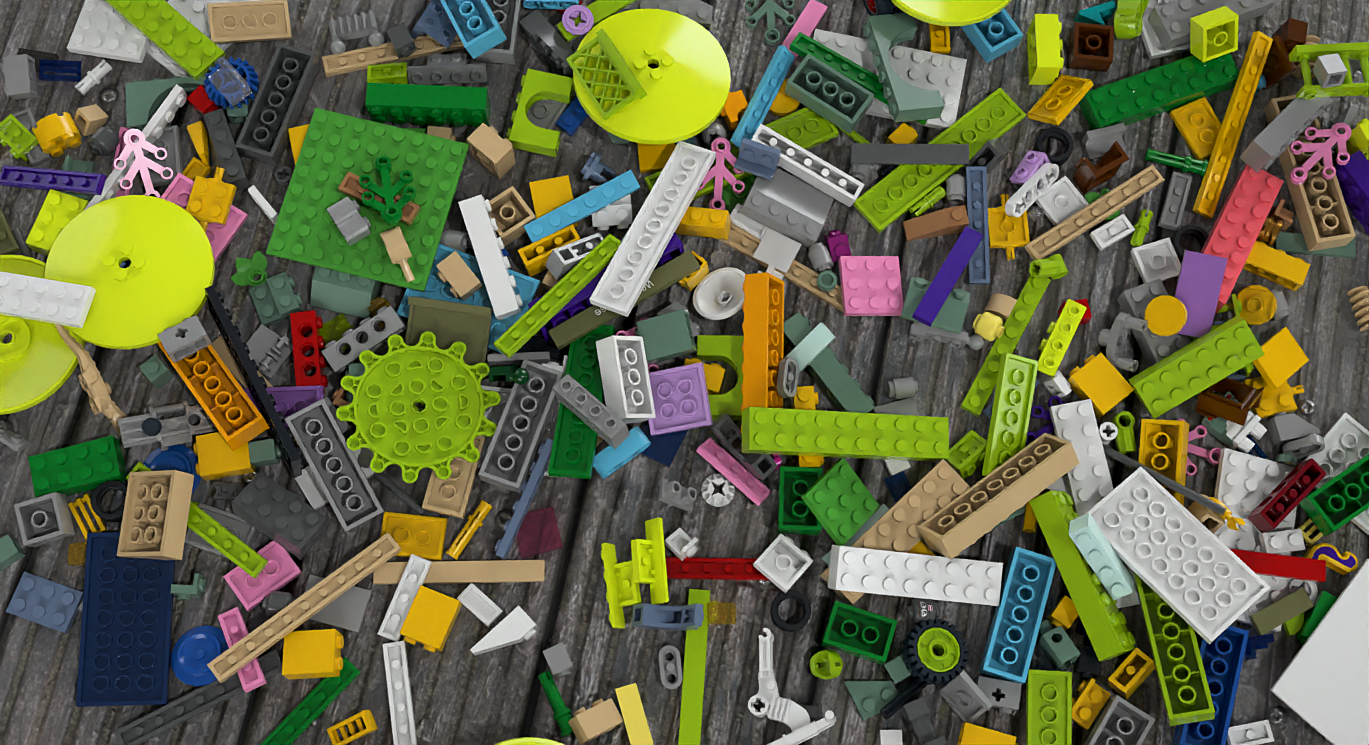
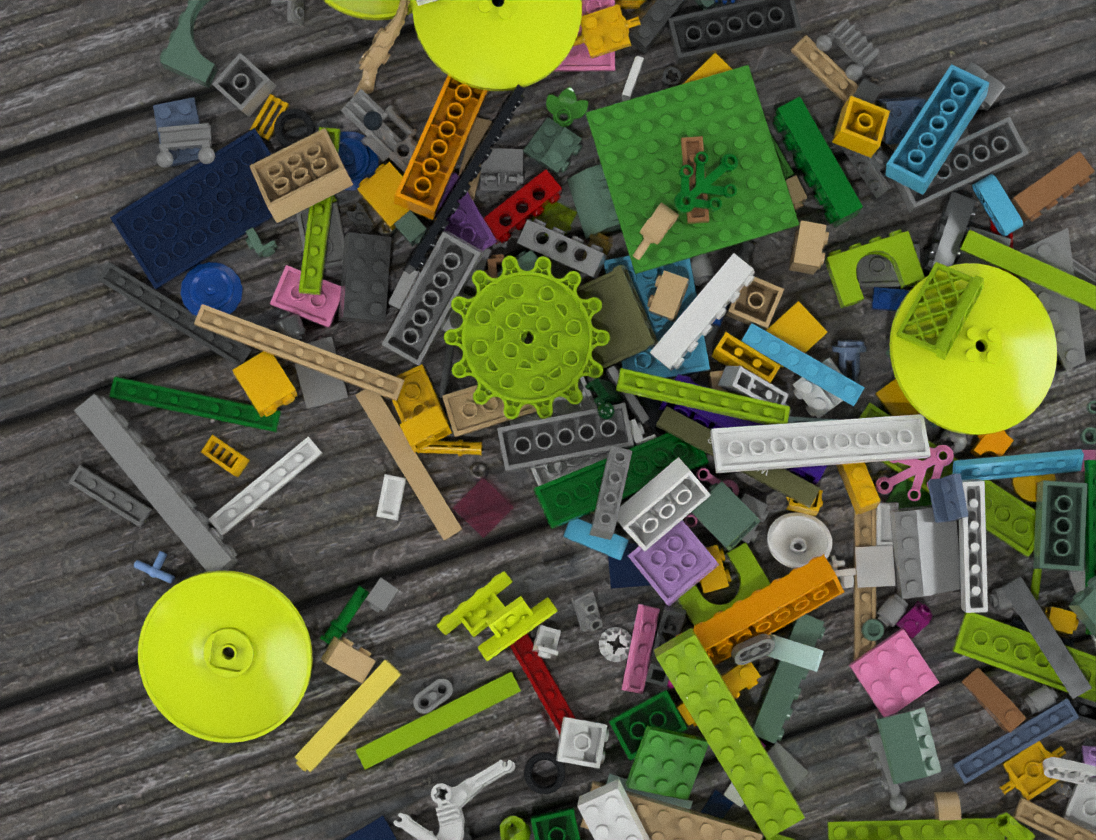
camera: 65 degrees right, 10 degrees up
green brick [28,435,128,498] -> none
clear yellow tile [68,543,87,566] -> none
sand green brick [139,354,175,389] -> none
light grey brick [158,315,212,363] -> none
bright pink plate [218,607,267,693] -> none
light grey brick [327,197,372,246] -> none
lime bracket [367,62,408,84] -> none
white tile [378,554,432,642] -> none
yellow brick [400,585,462,653] -> none
white slope [470,605,537,656] -> none
sand blue plate [495,438,553,560] -> none
lavender gear [562,5,594,36] -> none
sand blue arch [632,603,704,630] -> none
clear yellow bracket [707,600,736,625] -> none
light grey brick [887,377,918,399] -> none
lime axle [909,186,946,218] -> none
dark purple tile [912,226,984,327] -> none
light yellow head [972,312,1005,342] -> none
none -> light grey gear [156,123,215,168]
none -> yellow brick [400,405,452,453]
none -> yellow brick [832,96,890,158]

